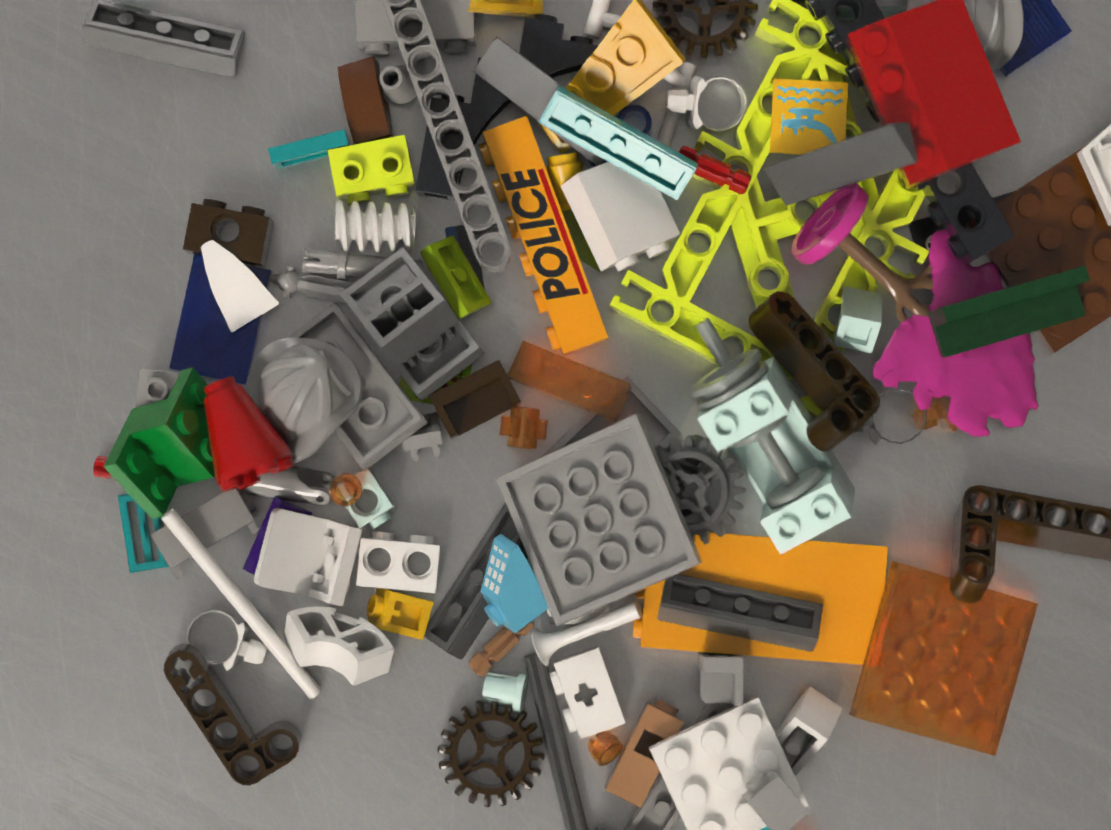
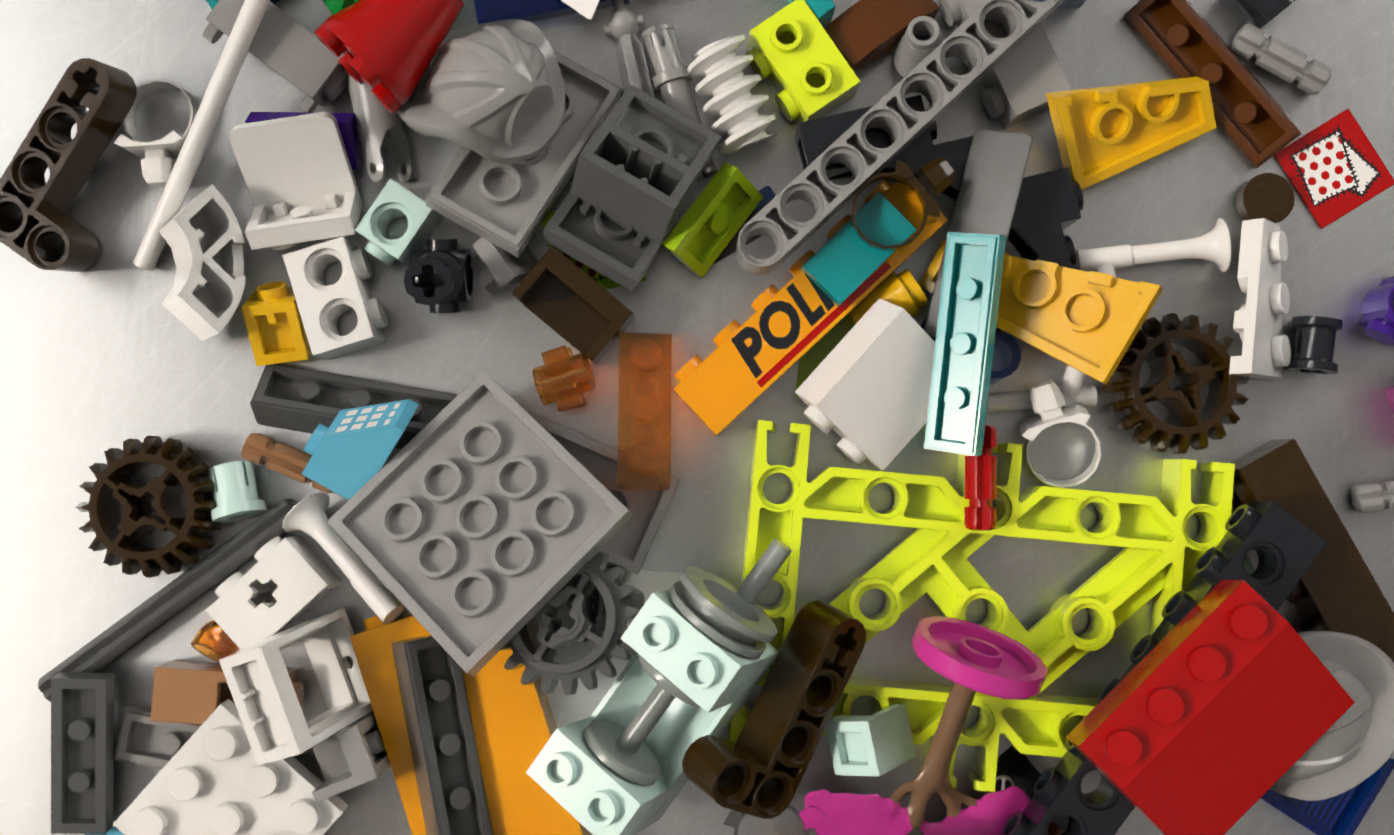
camera: 65 degrees right, 0 degrees up
clear orange hinge [329,473,362,507] -> none
dark grey slope [765,122,918,205] -> none
yellow sticker [770,78,848,155] -> none
none -> white window [219,608,373,766]
none -> black connector [404,239,473,313]
none -> teal tile [801,192,917,307]
none -> dark brown piece [851,158,956,251]

